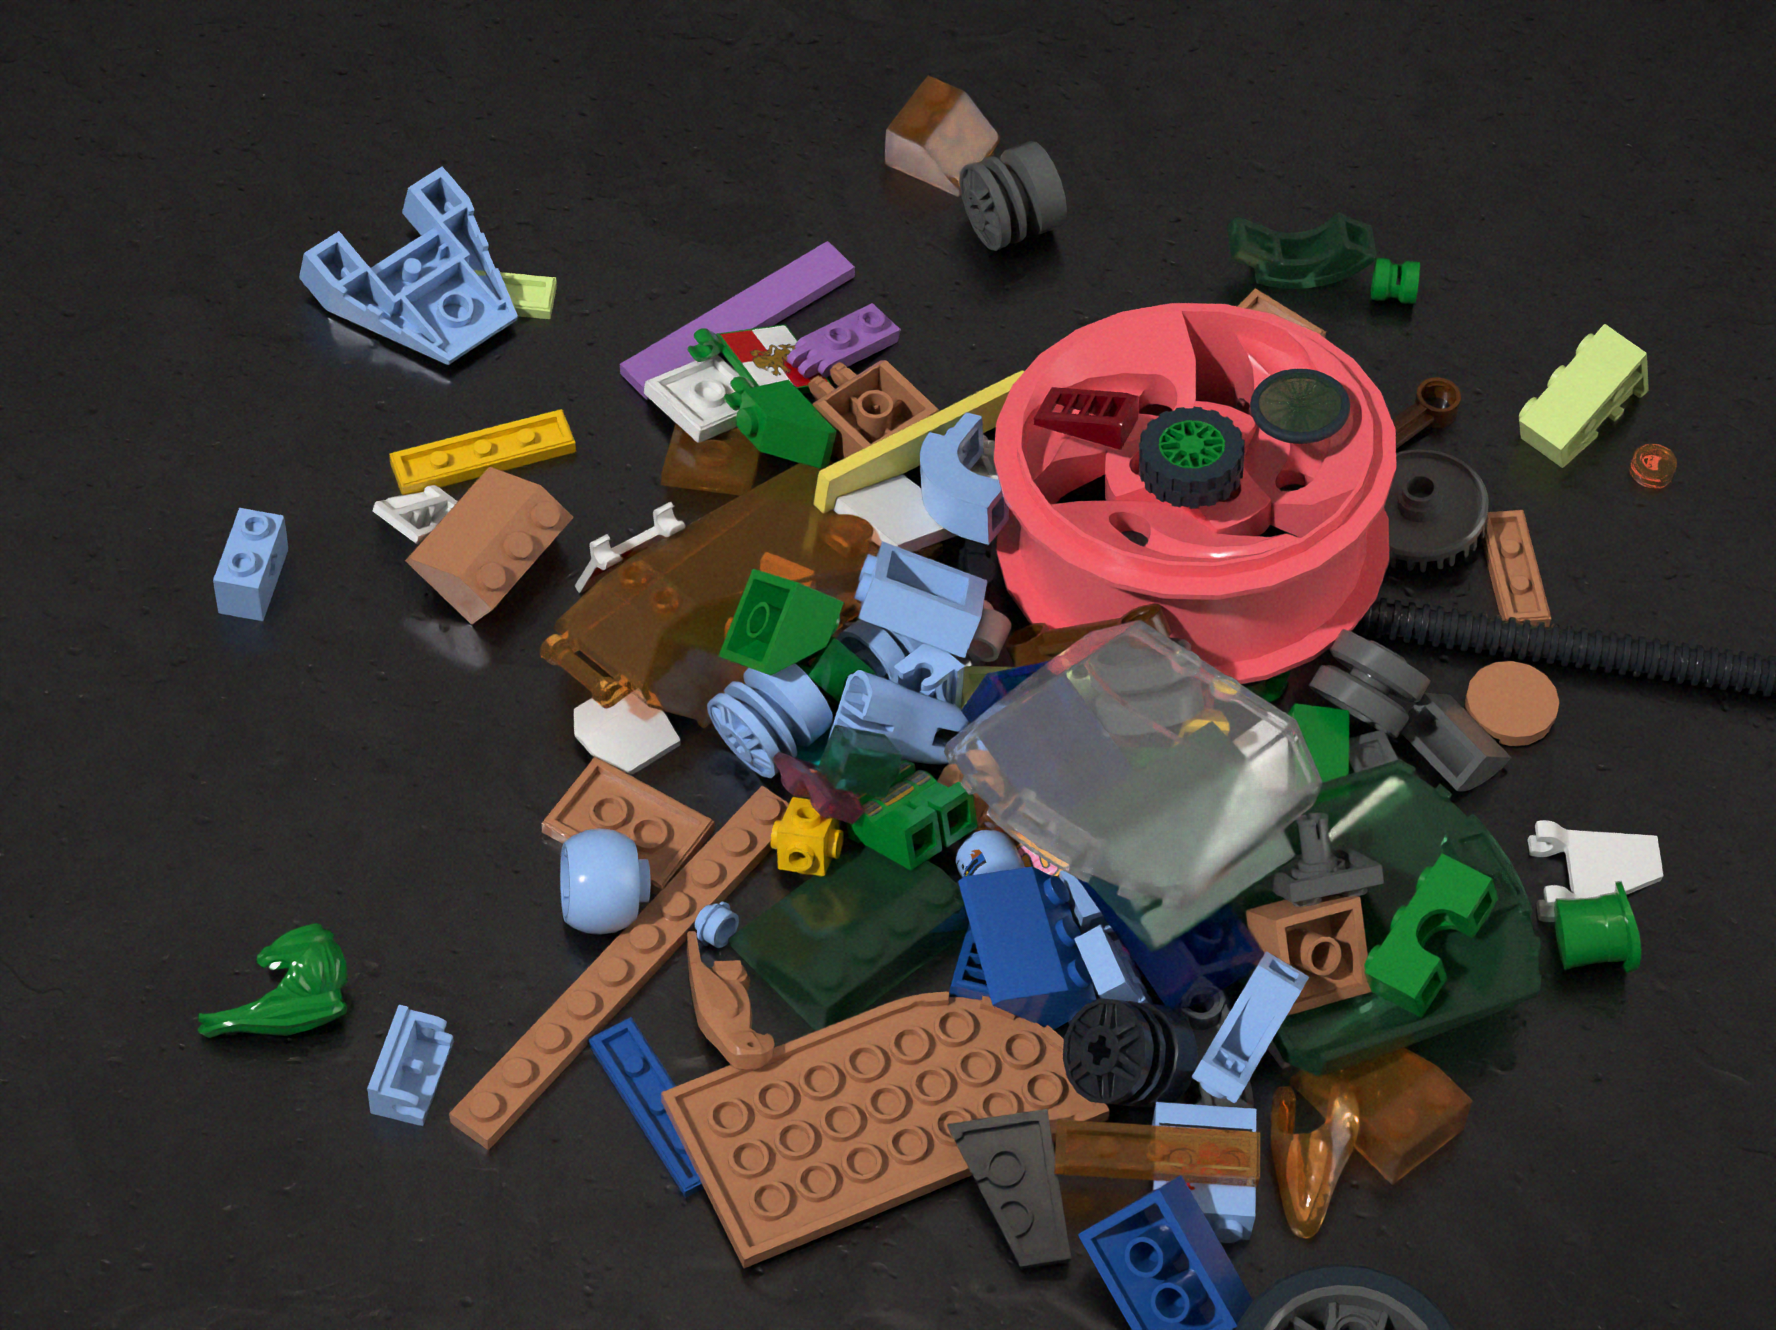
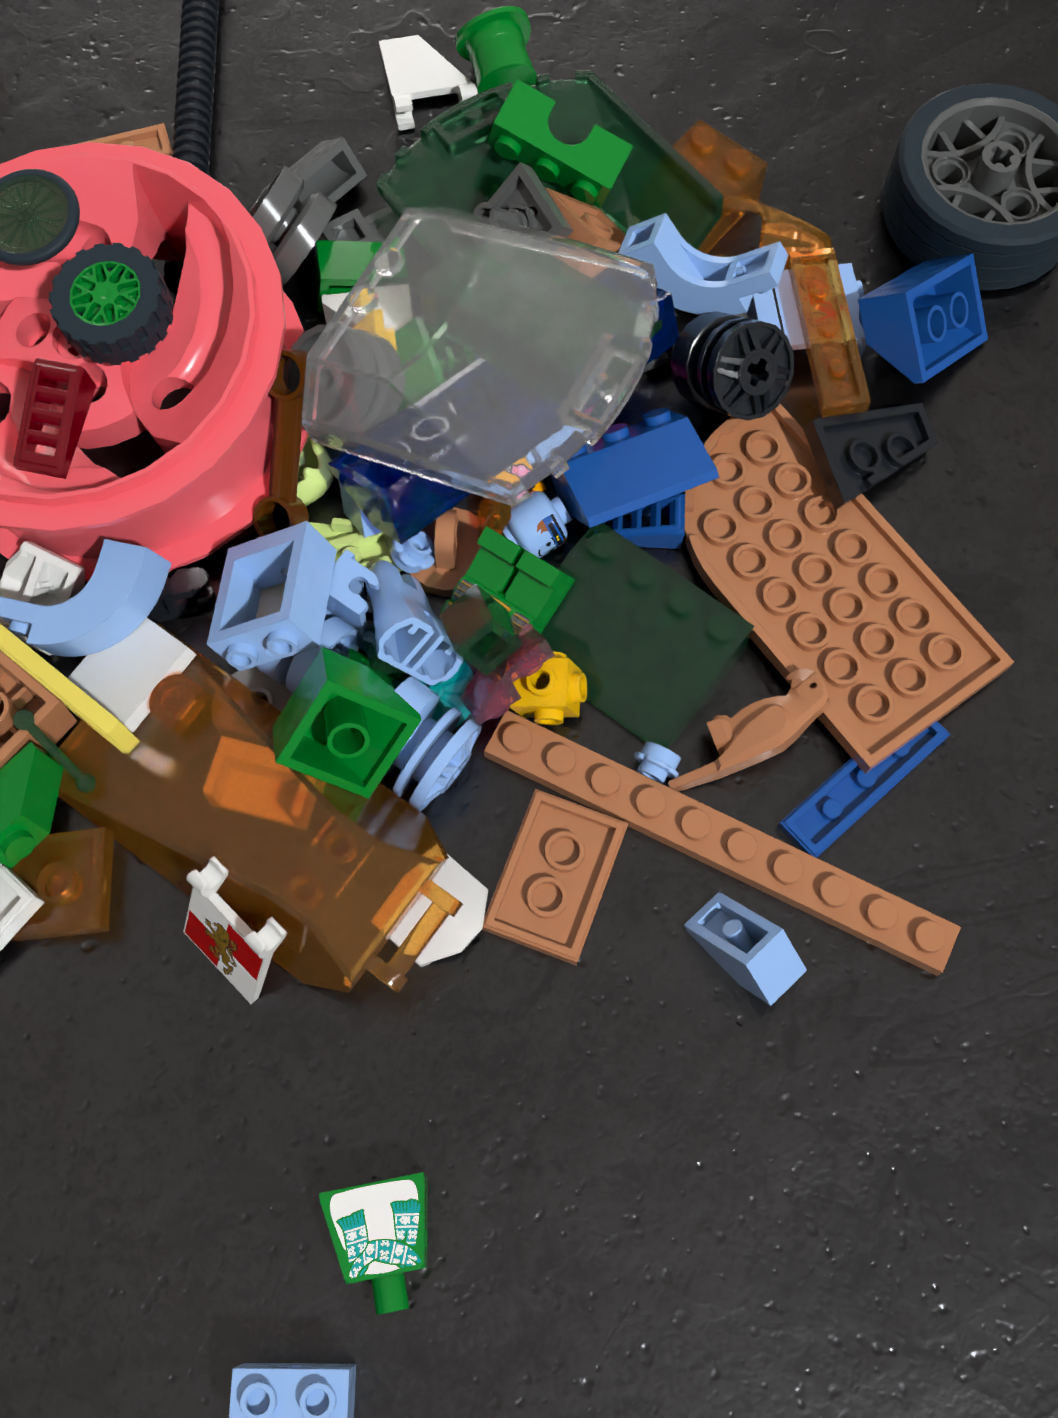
camera: 100 degrees left, 15 degrees up
green hair [198,923,348,1038] -> none
light blue hinge [367,1005,454,1126] -> none
white slope [373,485,458,545] -> none
yellow tile [389,409,576,495] -> none
nougat slope [405,467,573,625] -> none
light blue wheel [560,828,651,935] -> none
light blue piece [1068,925,1153,1025] -> none
nougat tile [1464,661,1559,746] -> none
none -> clear green hinge [13,710,96,793]
none -> torso [319,1172,428,1315]
none -> light blue slope [684,892,807,1006]

